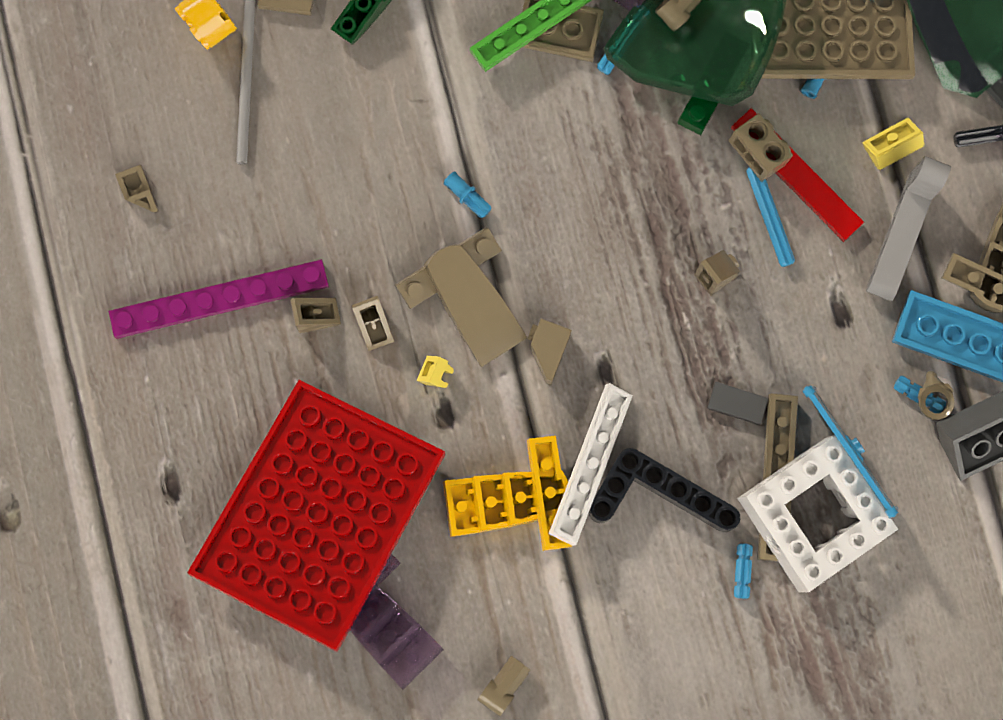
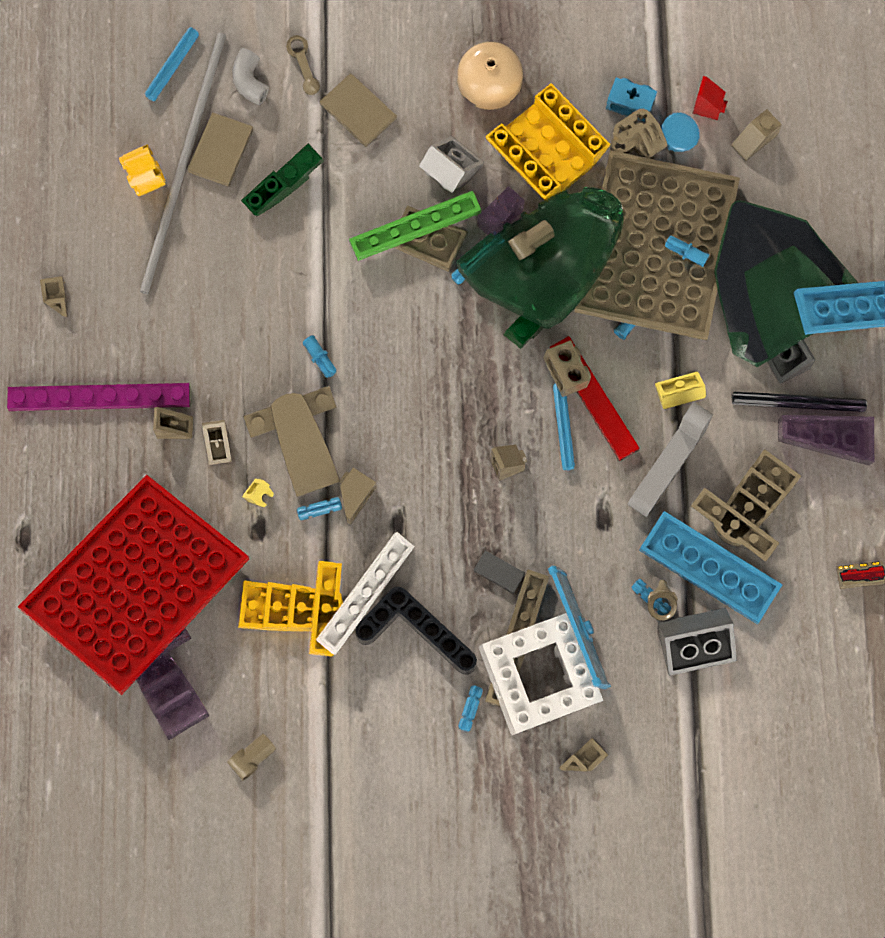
camera: 15 degrees right, 5 degrees down
none -> dark azure axle [297,497,342,521]
none -> dark tan slope [559,738,609,772]

